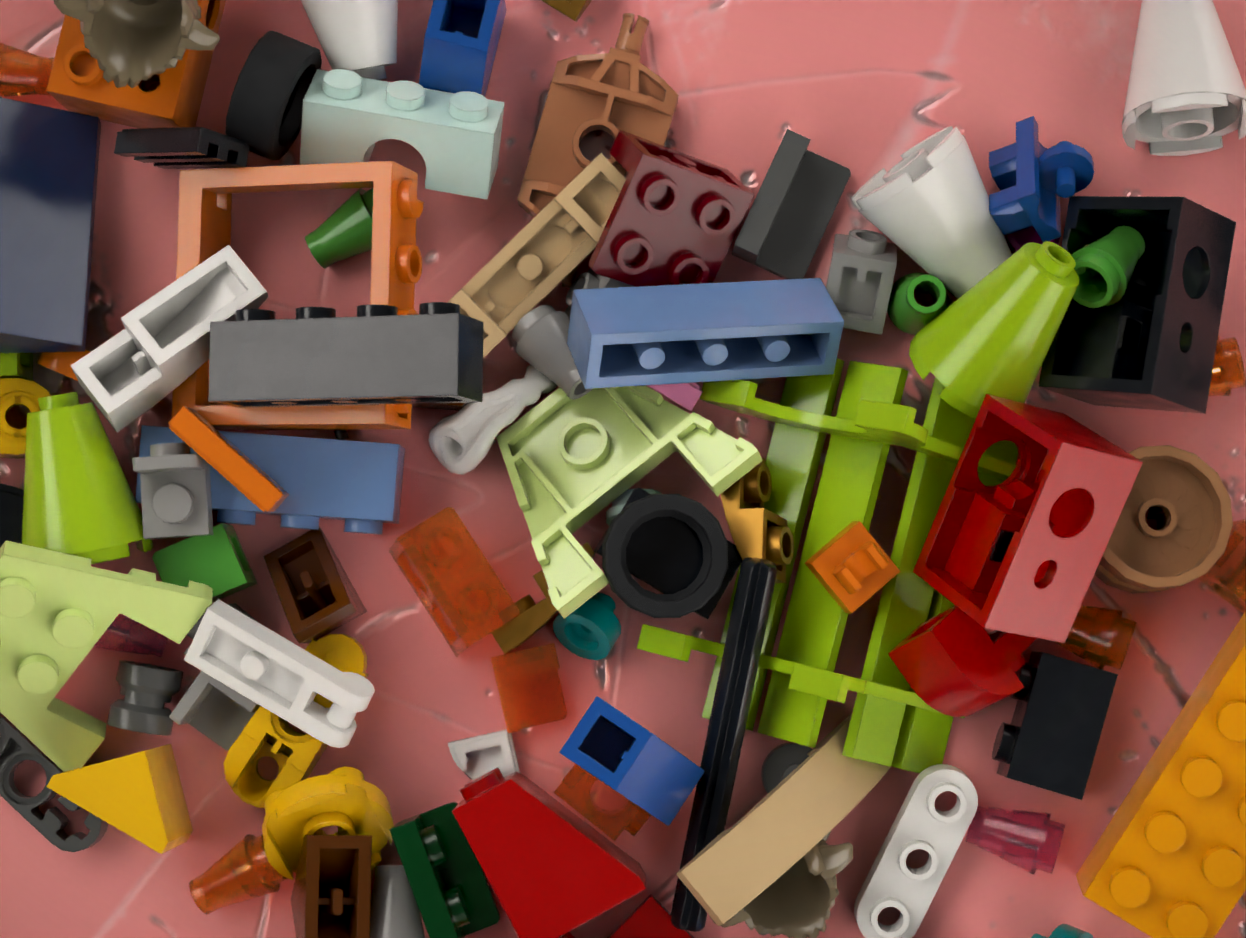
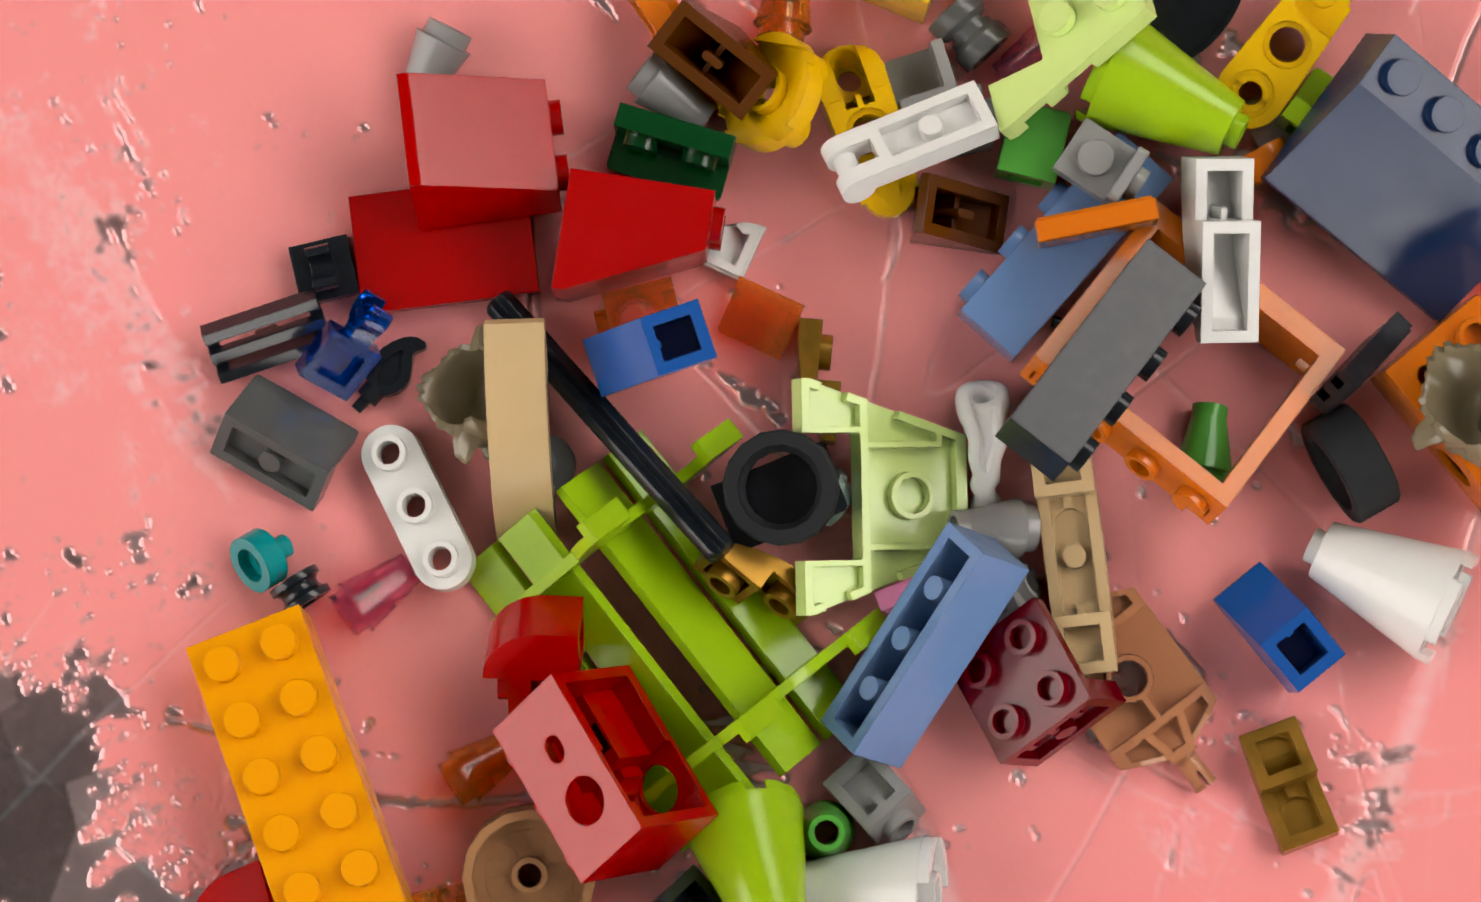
camera: 125 degrees right, 0 degrees up
light aqua arch [300,69,505,200] -> none
clear orange bracket [389,507,519,657] -> none
teal tile [553,593,621,660] -> none
dark grey panel [732,129,851,279] -> none
orange tile [805,521,901,614] -> none
black brick [992,651,1118,800] -> none
none -> black bush [269,564,331,610]

